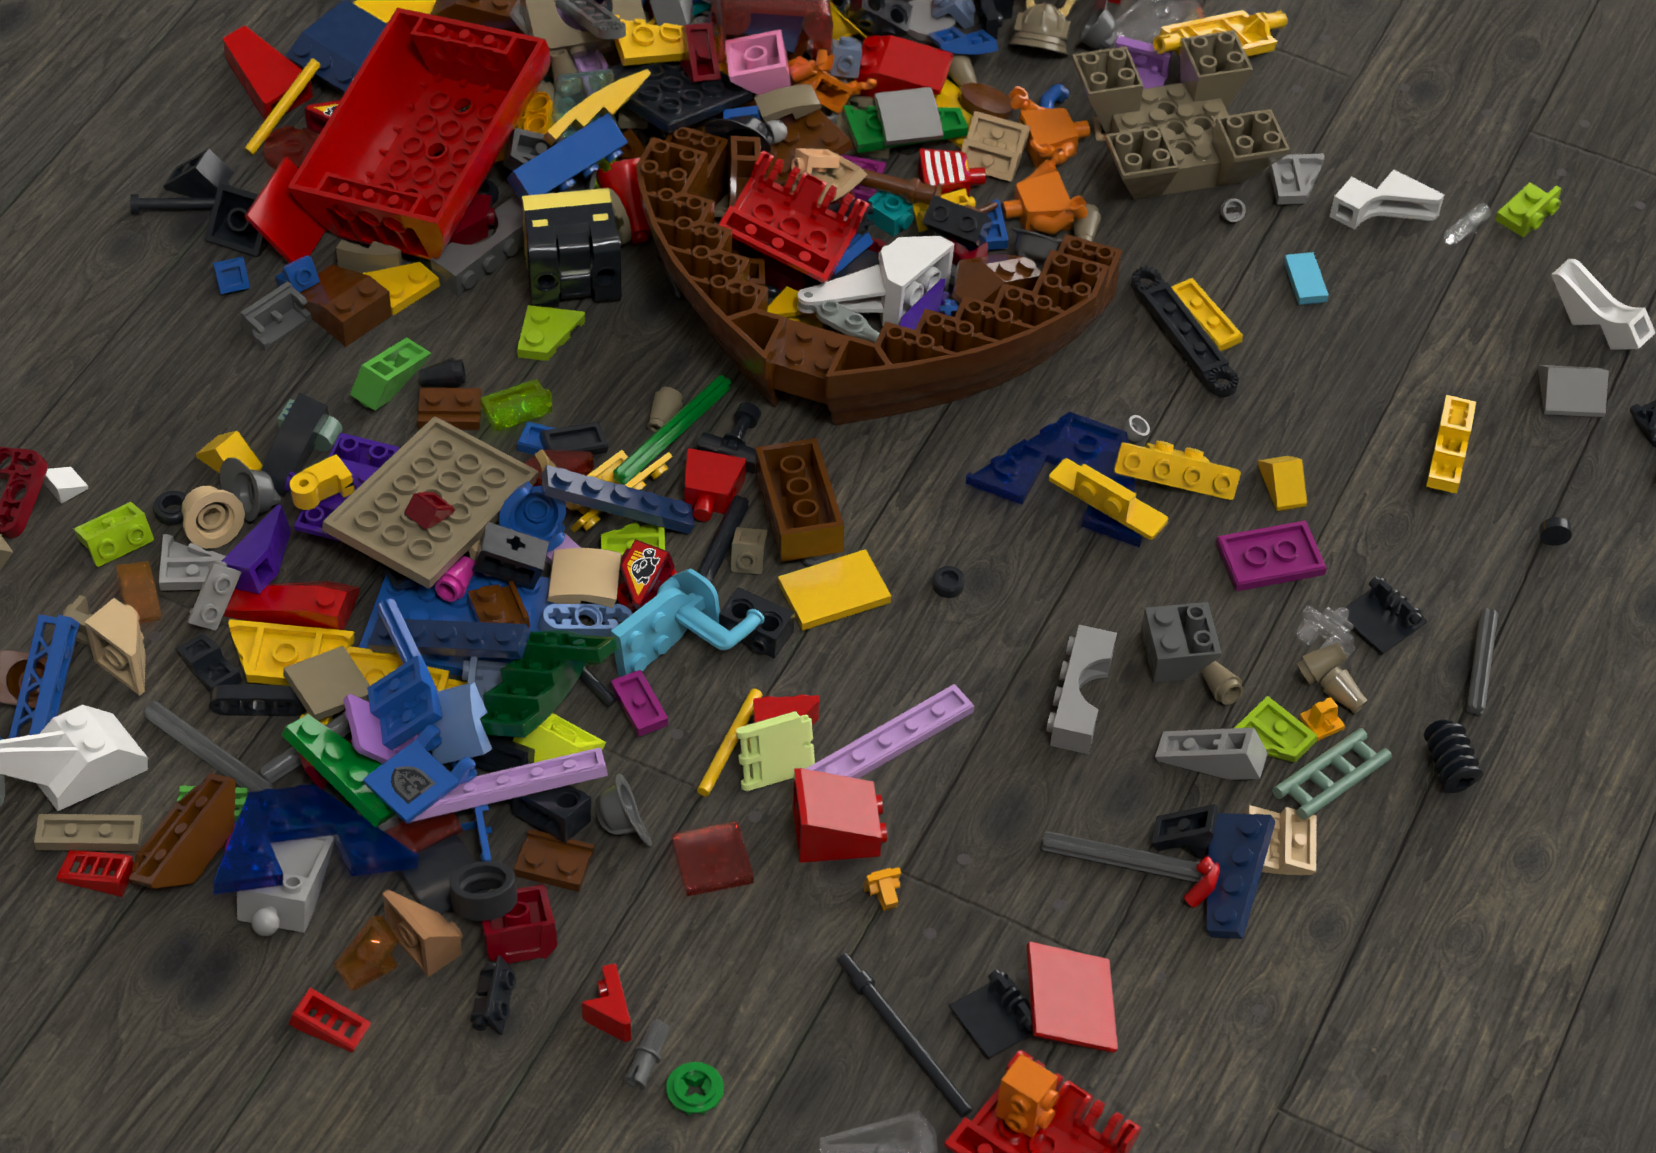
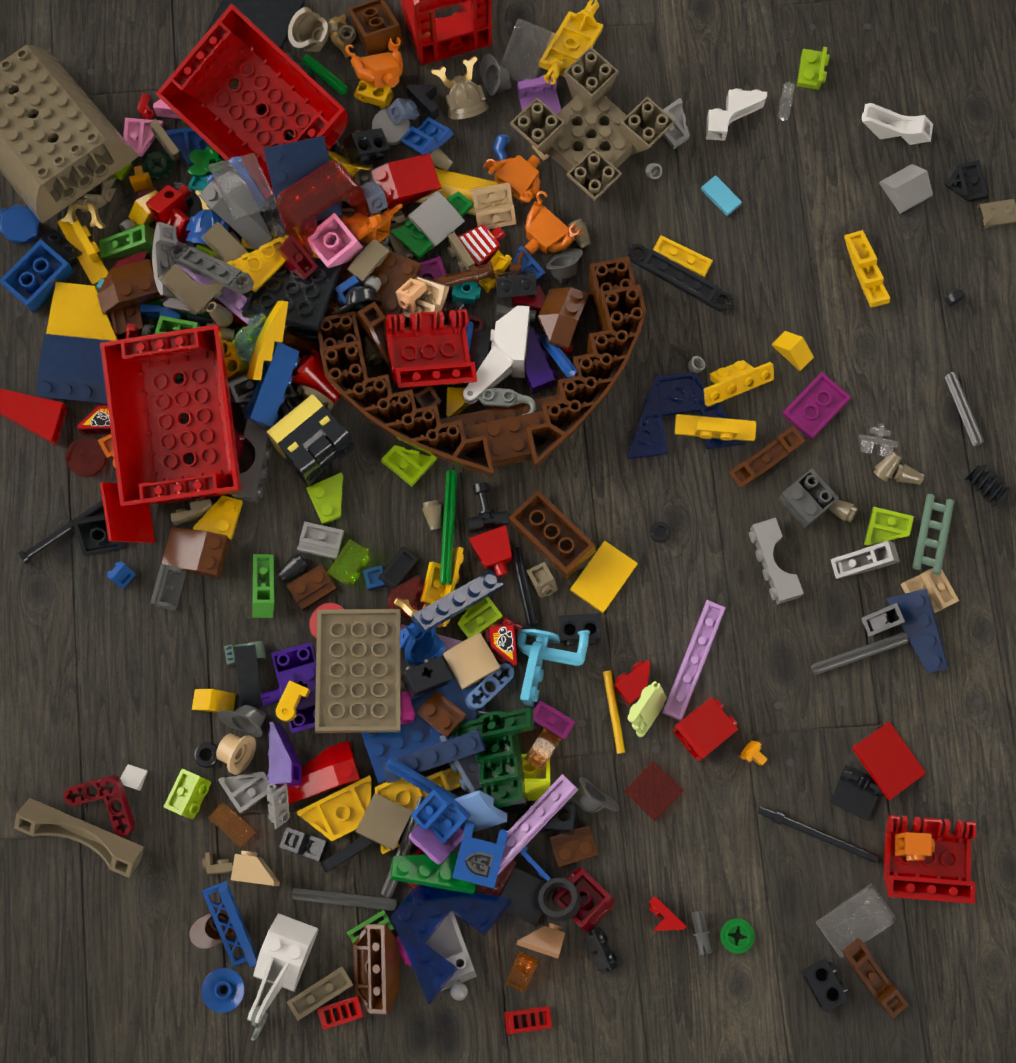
camera: 30 degrees left, 25 degrees up
black slope [163,148,234,198] -> none
yellow bar [244,59,321,155] -> none
blue bracket [275,255,320,293] -> none
dark red slope [405,492,455,529] -> none
reddish brown tile [958,83,1014,120] -> none
red arm [1184,856,1221,908] -> none
light orange brick [1299,697,1345,741] -> none
black hinge [1337,576,1428,654] -> none
none -> light grey plate [297,521,344,560]
none -> lime wing [381,445,437,487]
none -> dark tan plate [447,232,475,272]
none -> clear orange slope [525,728,561,770]
none -> reddish brown slope [728,426,805,489]

